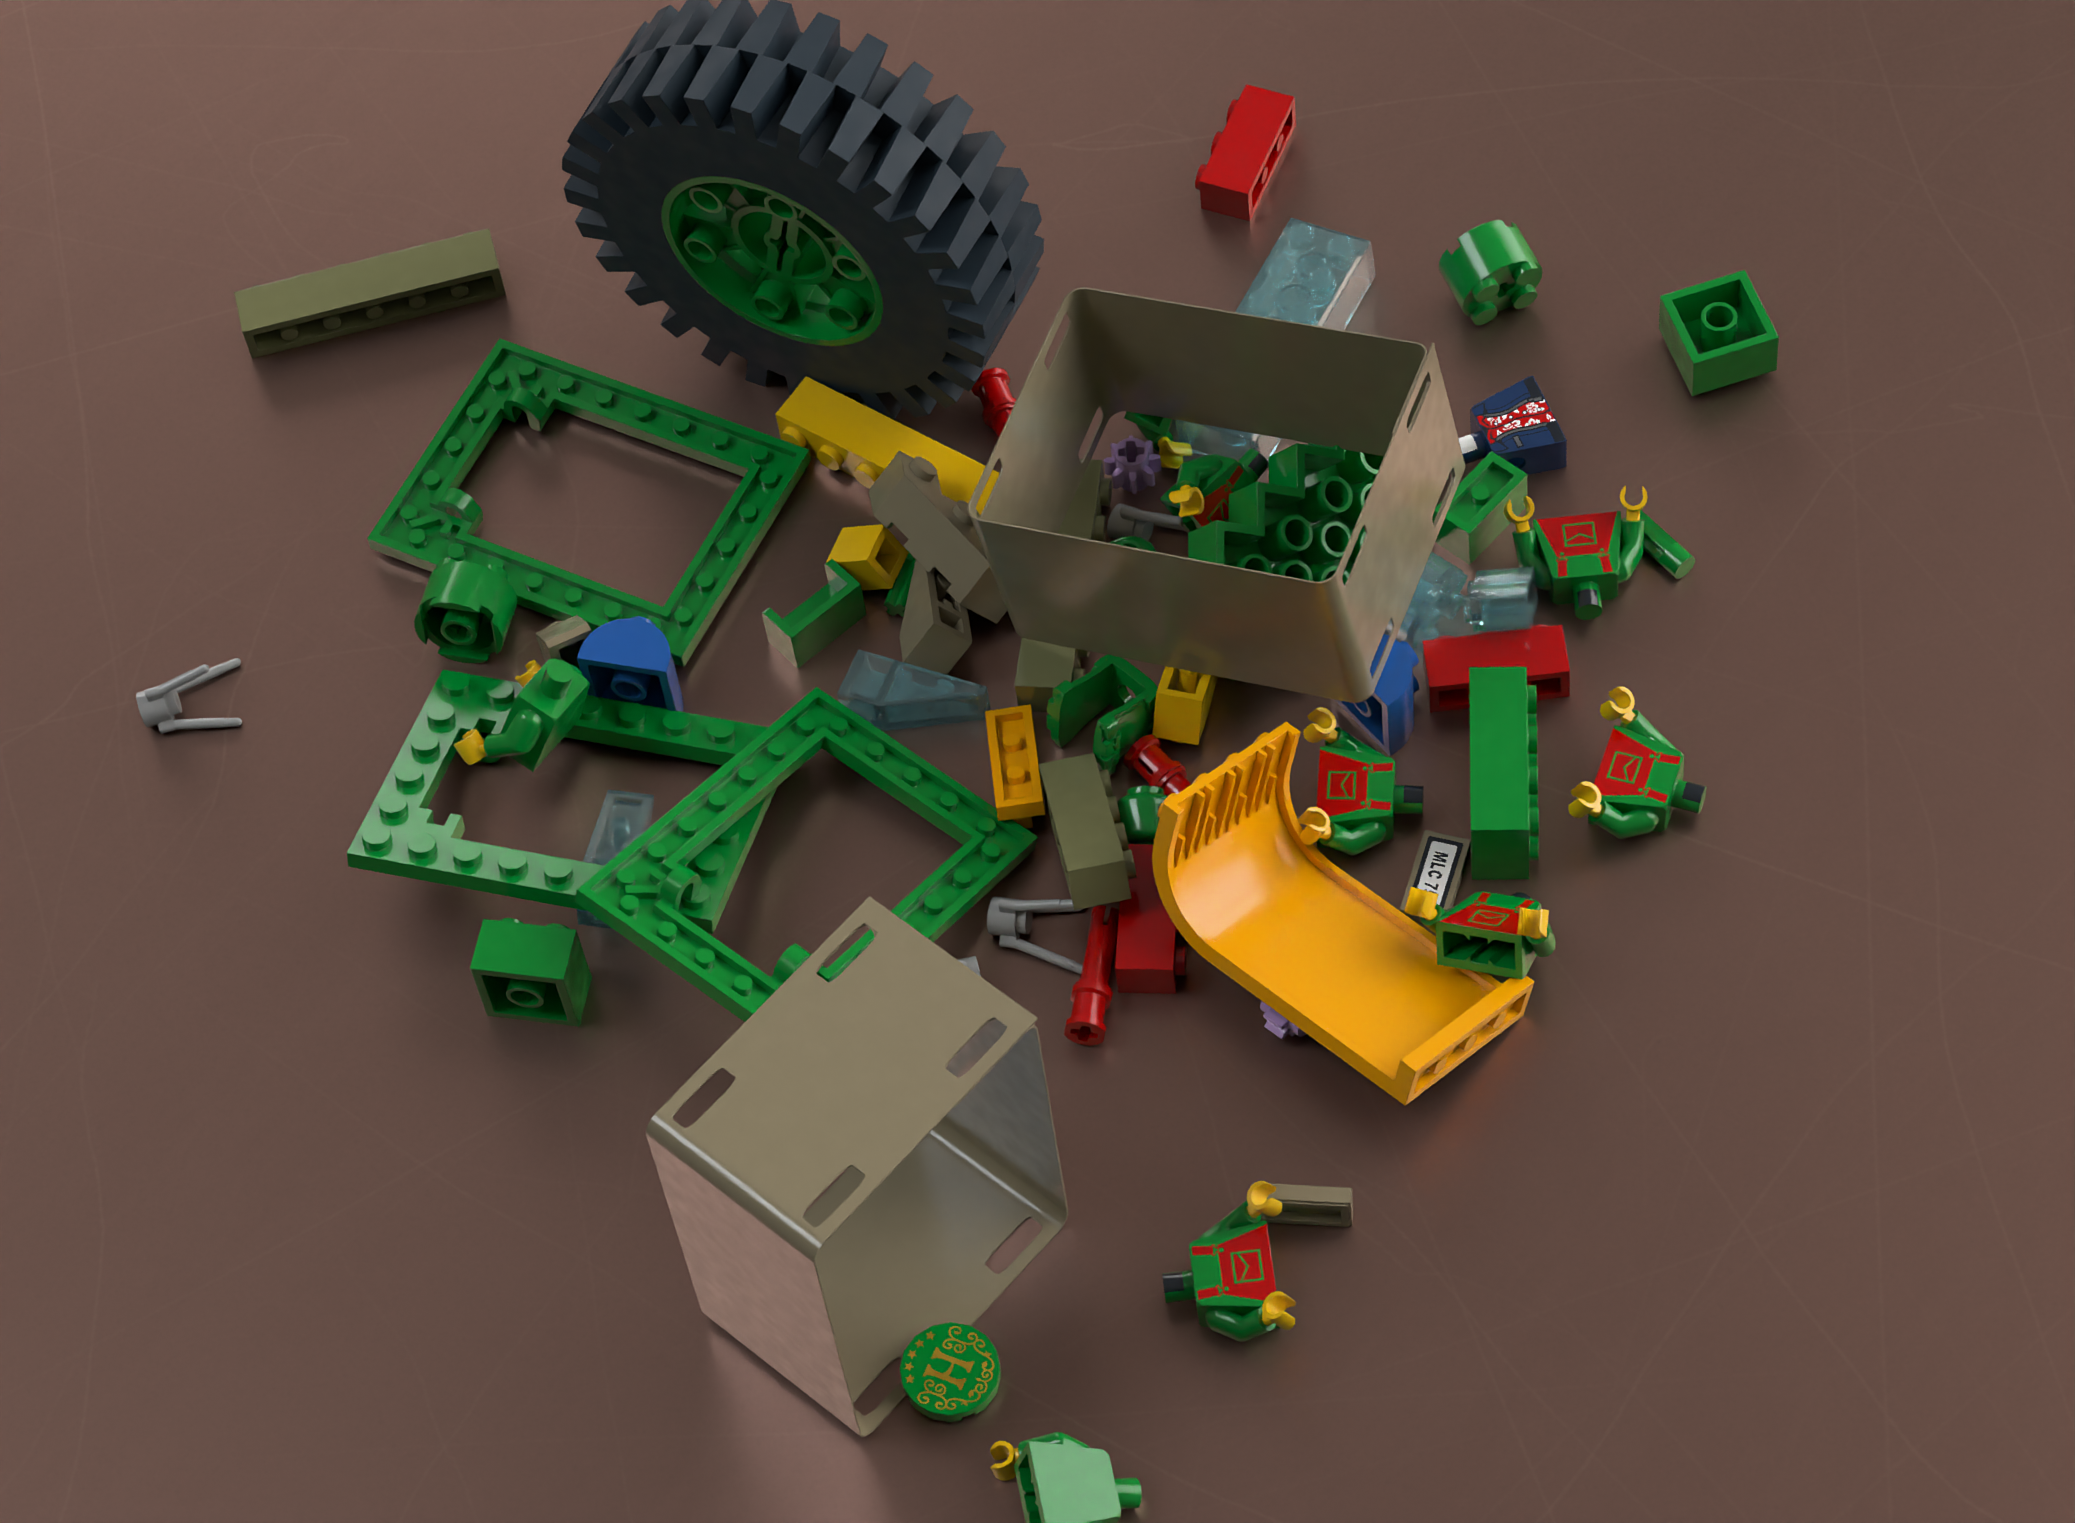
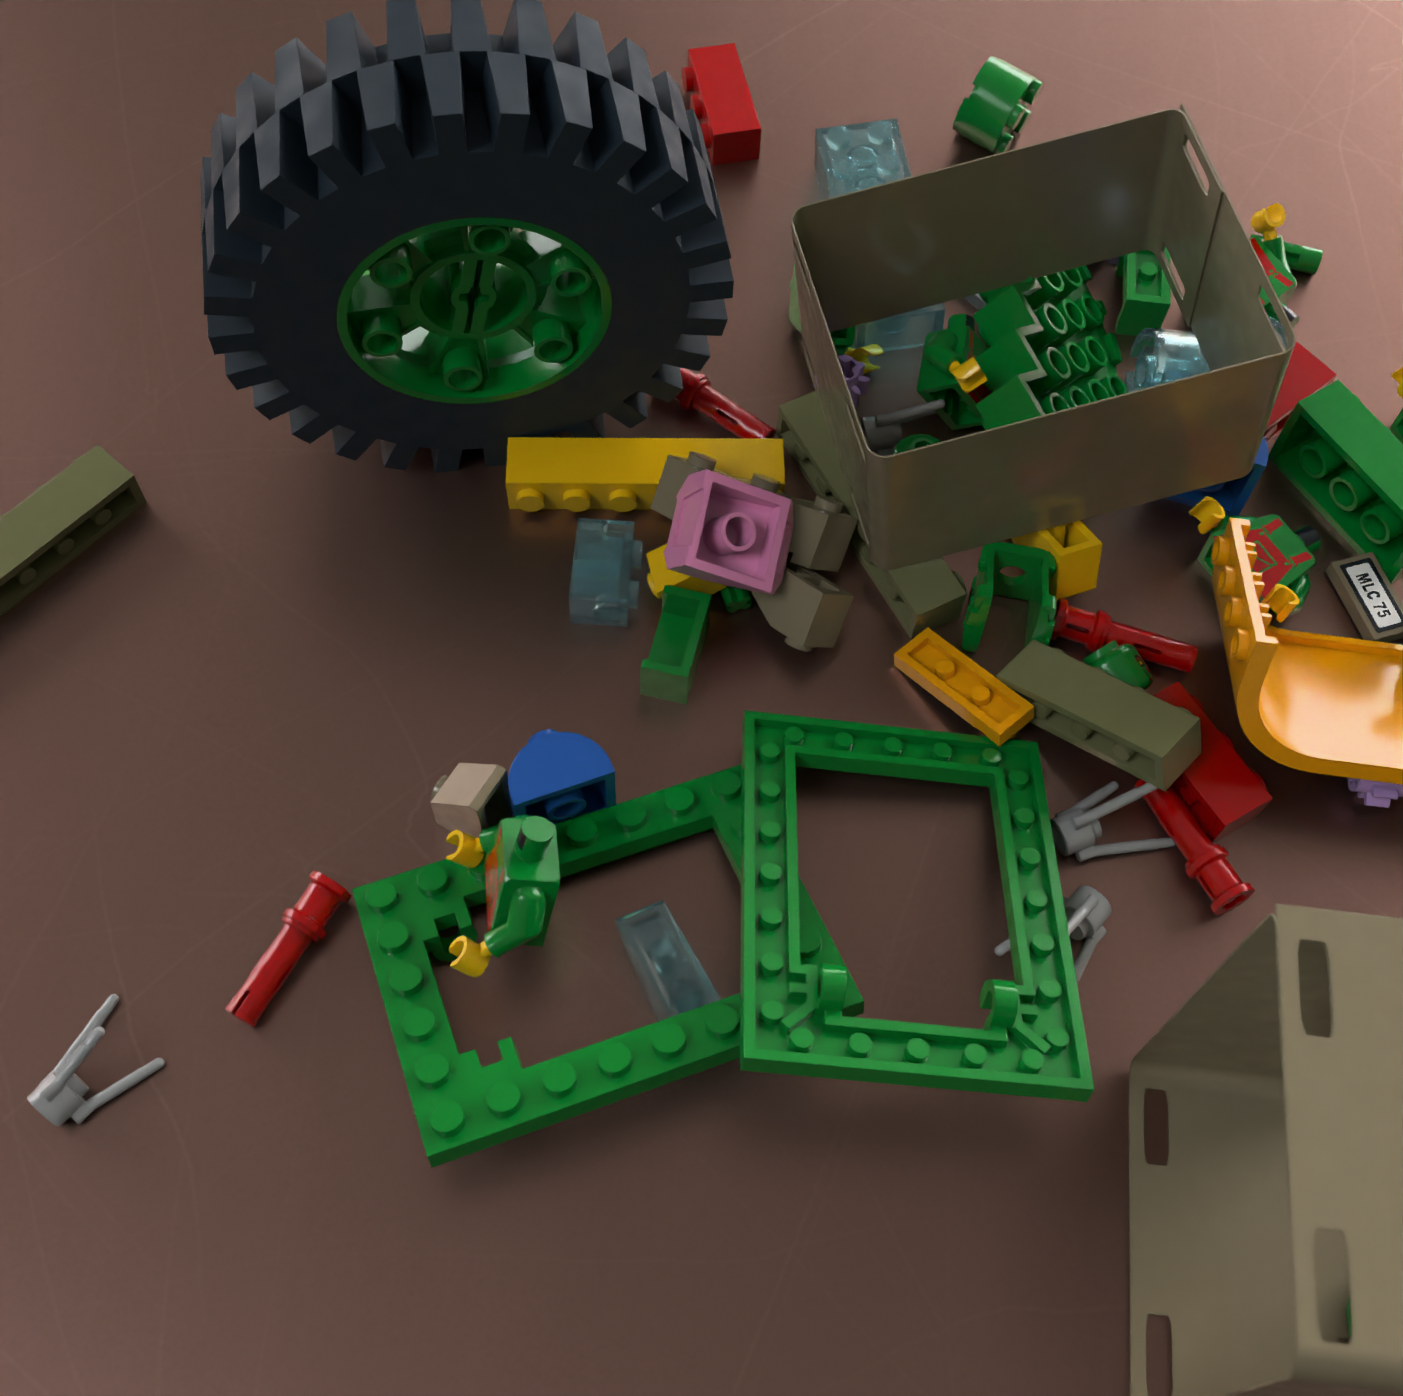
camera: 45 degrees left, 5 degrees up
green plate [367,338,811,667] -> none
green brick [414,558,517,663] -> none
green brick [470,918,592,1027] -> none
clear light blue slope [837,649,991,731] -> none
green brick [1659,270,1779,396] -> none
none -> red pin [225,870,352,1028]
none -> clear light blue brick [569,518,643,627]
none -> bright pink slope [663,469,794,595]

